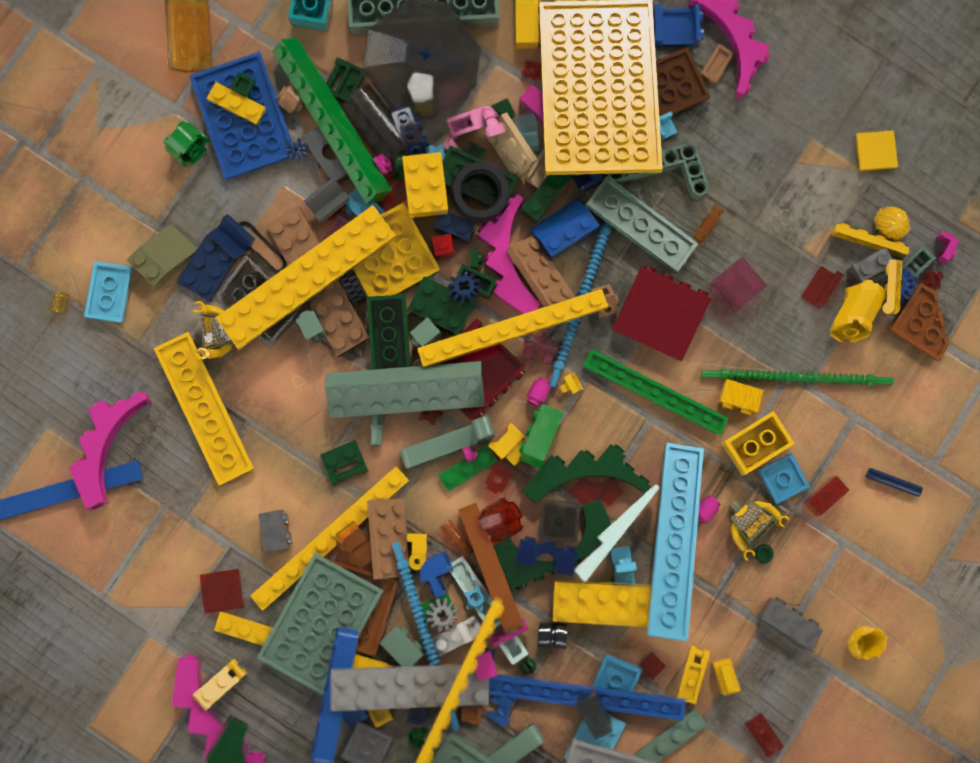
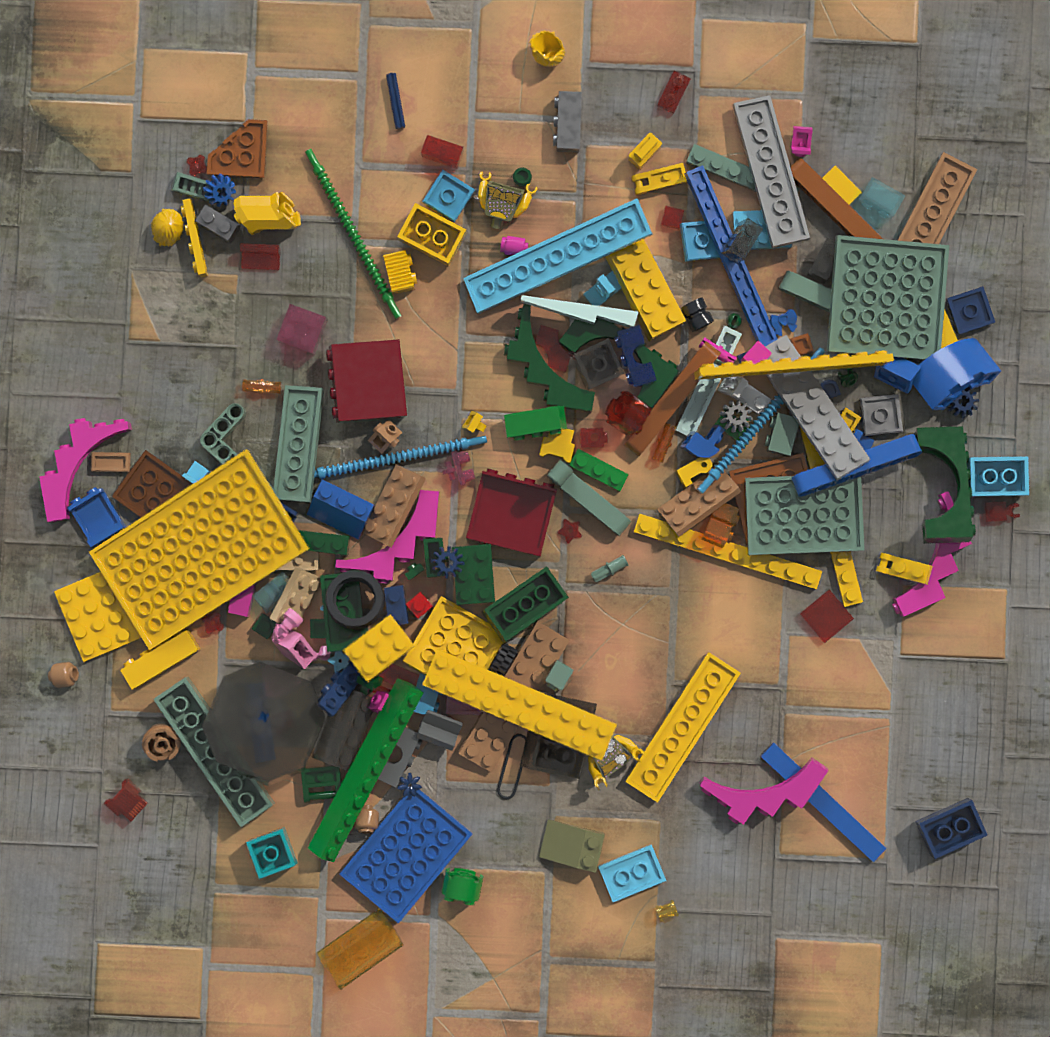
camera: 125 degrees left, 5 degrees up
dark blue plate [177,234,237,302] -> none
yellow plate [207,82,266,126] -> none
dark blue panel [208,214,255,260] -> none
dark green plate [230,72,256,98] -> none
flat silver brick [258,510,293,553] -> none
dark green plate [320,440,369,487] -> none
sand green brick [324,361,484,418] -> none
sand green brick [410,317,443,350] -> none
yellow plate [417,289,608,368] -> none
dark pink hinge [462,446,478,463] -> none
medium azure plate [464,586,489,611] -> none
dark pink brick [526,378,552,407] -> none
green plate [582,349,729,436] -> none
yellow tile [855,130,898,172] -> none
yellow plate [883,260,903,315] -> none
dark pink bracket [936,232,959,264] -> none

